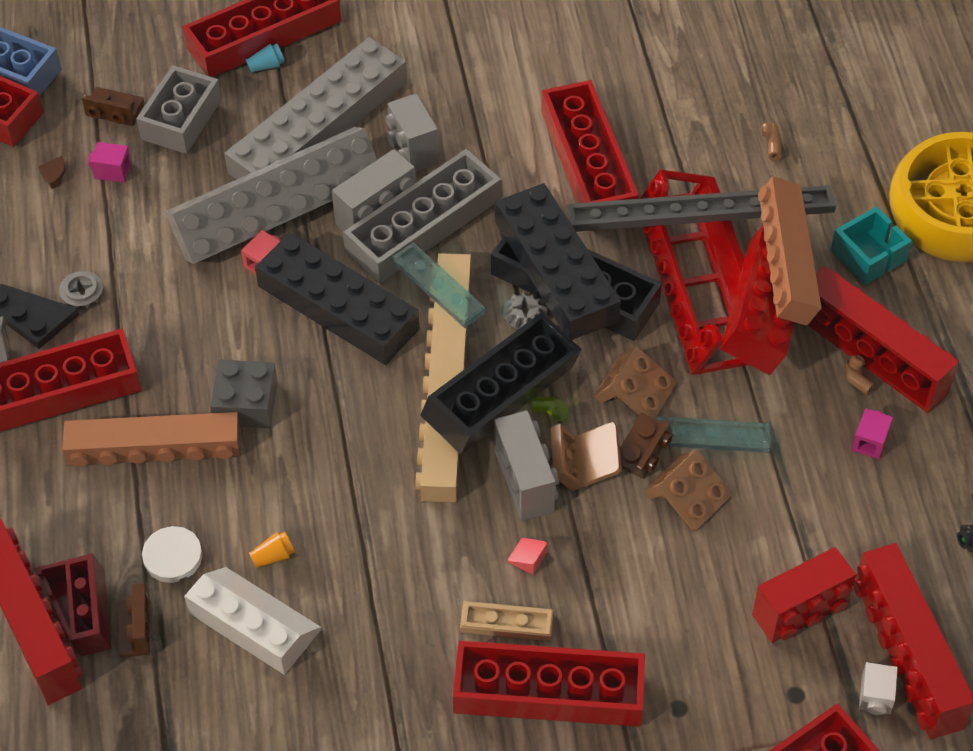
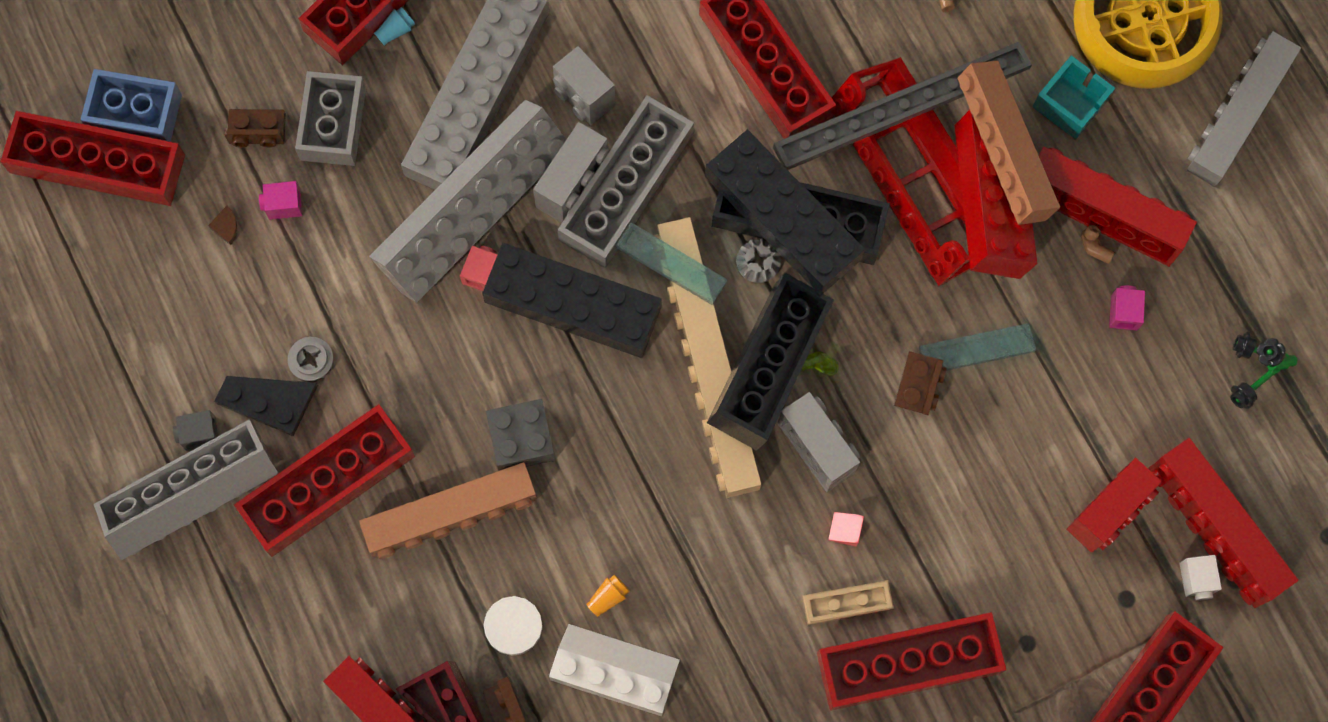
camera: 20 degrees left, 20 degrees up
medium nougat bracket [549,423,622,491] -> none
medium nougat bracket [594,346,677,419] -> none
medium nougat bracket [643,449,732,531] -> none

